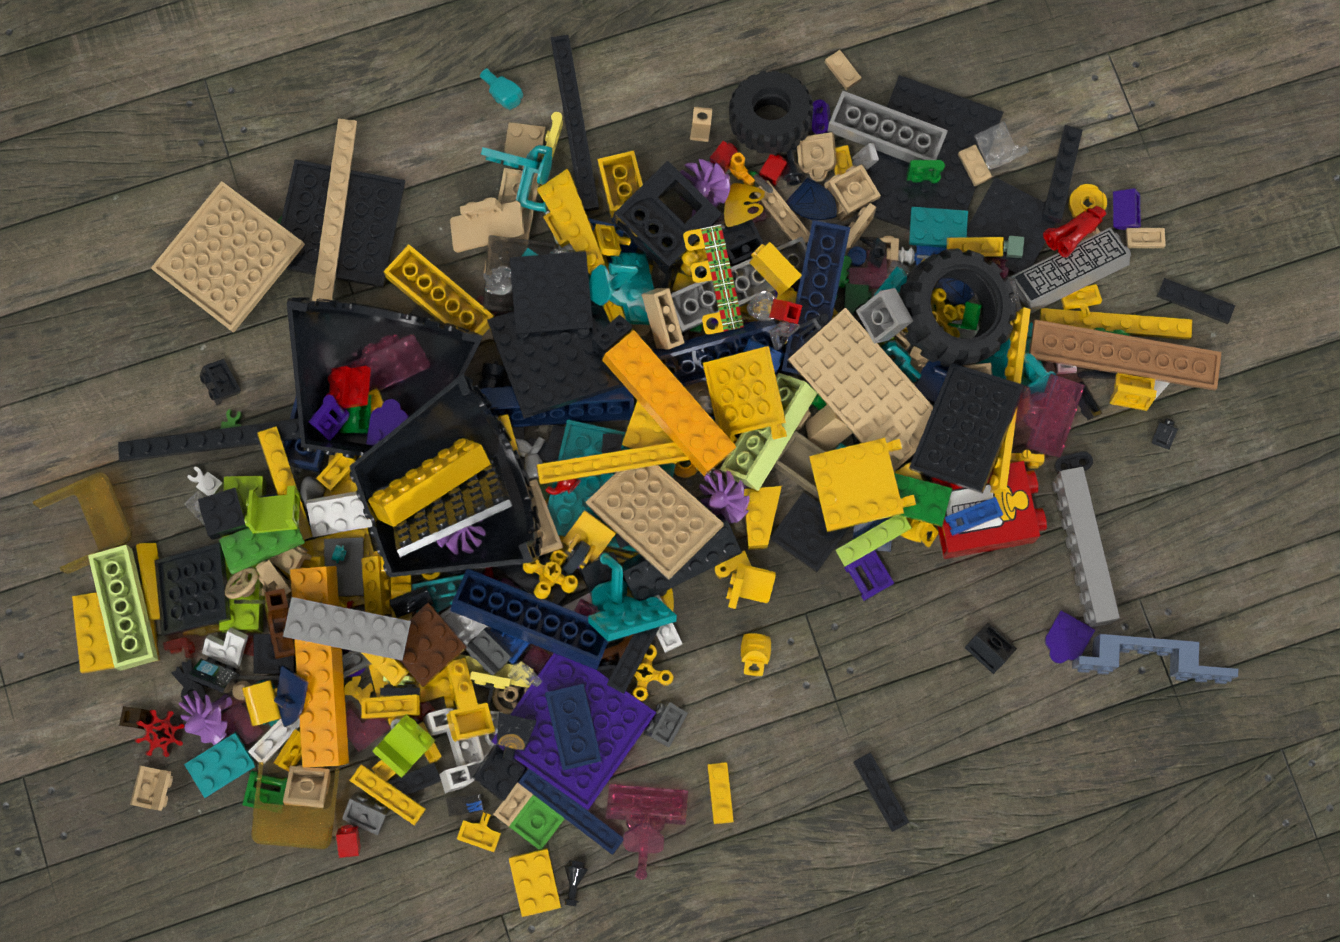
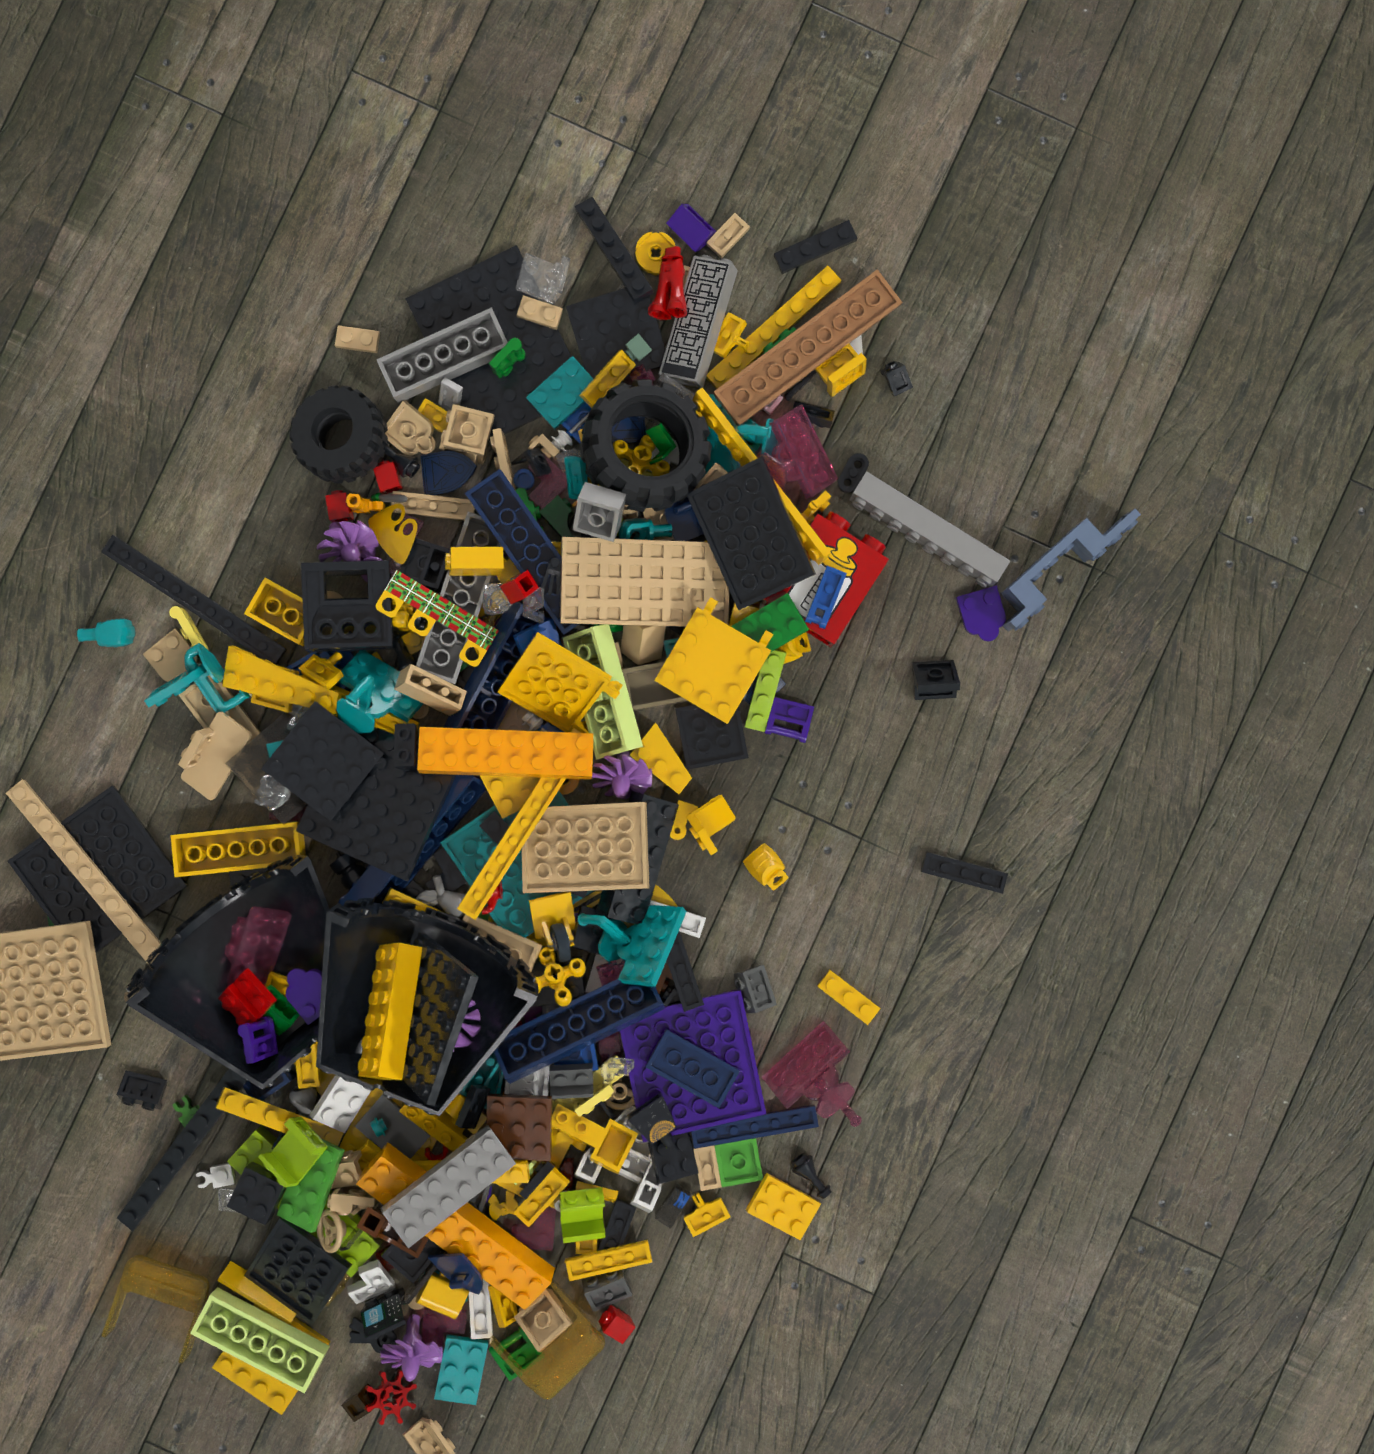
camera: 45 degrees left, 10 degrees up
clear red bracket [163,637,195,659] -> none
yellow gear [632,645,674,702] -> none
tan bracket [690,107,712,142] -> none
dark purple plate [812,99,831,135] -> none

